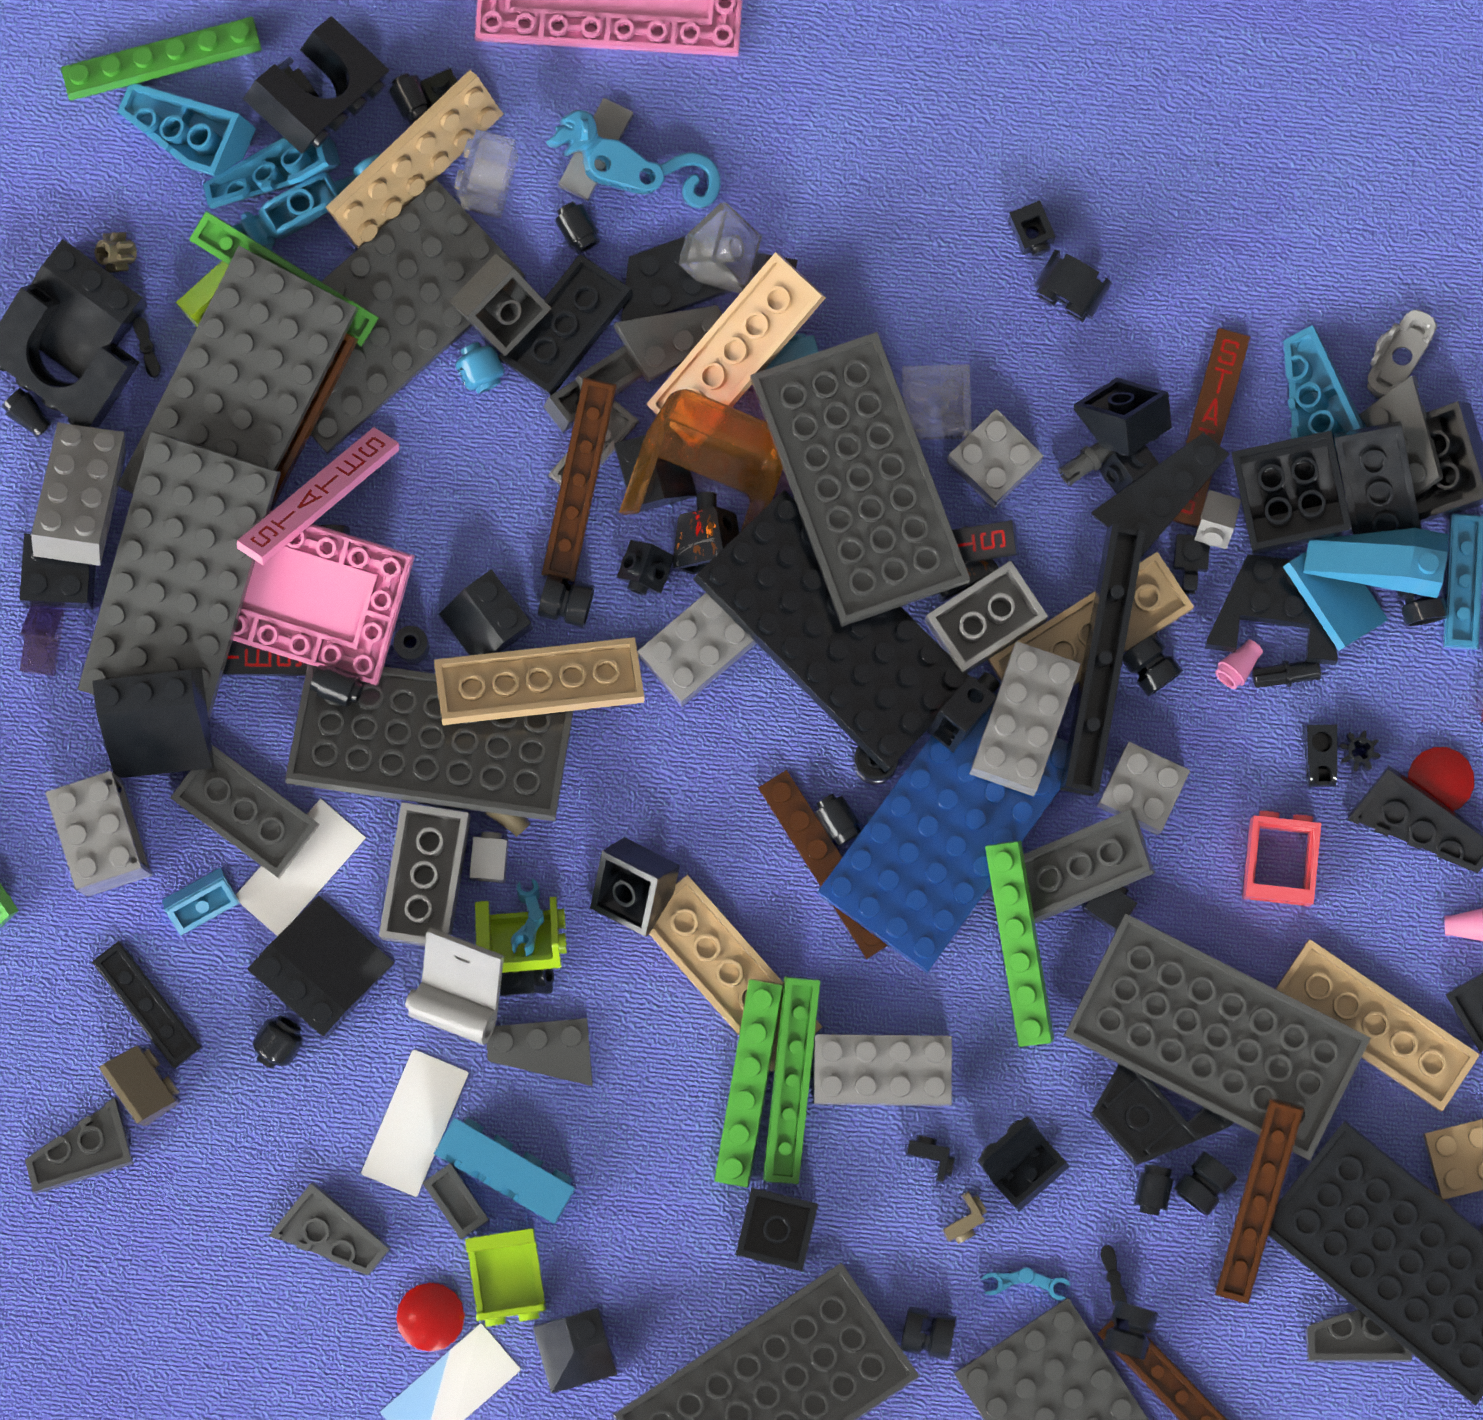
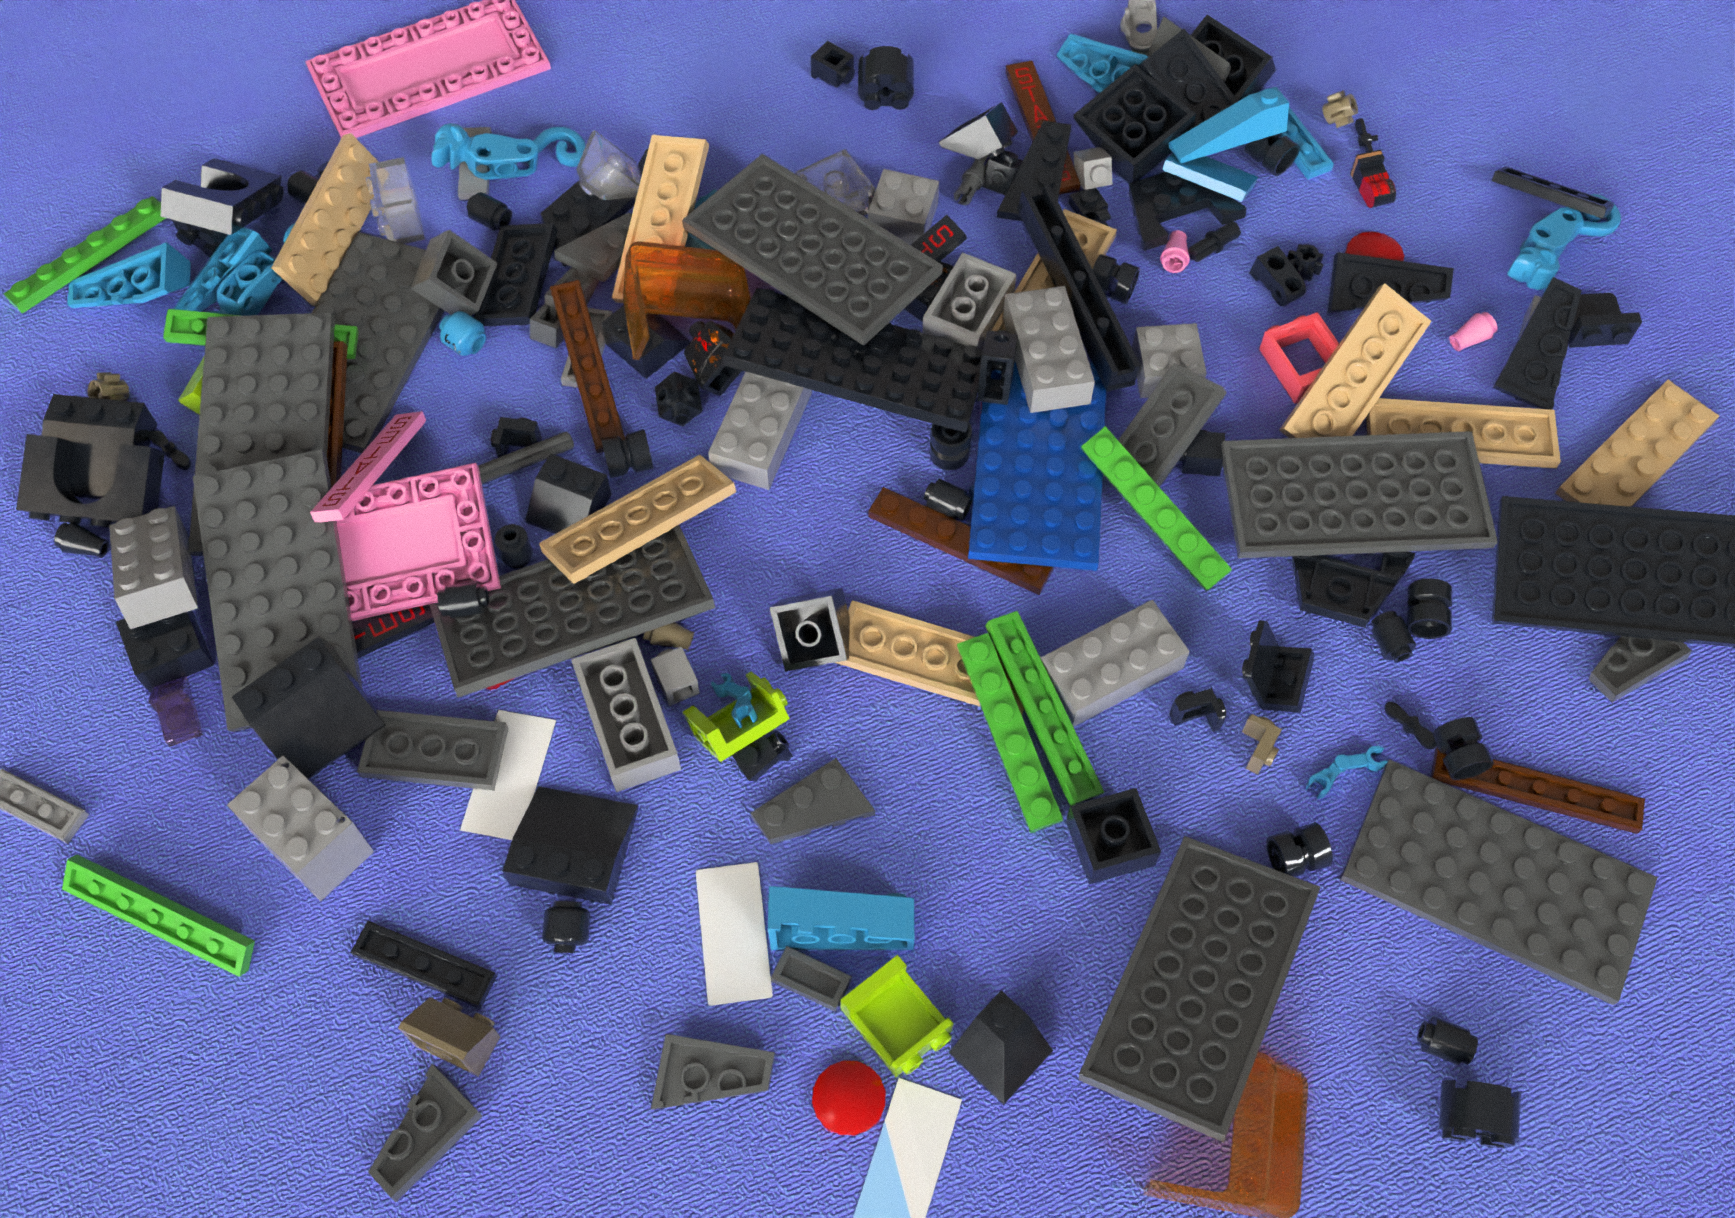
camera: 30 degrees left, 20 degrees down
dark azure slope [162,868,240,936] -> none
door [405,928,504,1045] -> none
reddish brown tile [1215,1097,1304,1304] -> none
none -> dark grey axle [478,432,574,484]
none -> black bracket [491,417,542,458]
none -> tan plate [1279,284,1432,438]

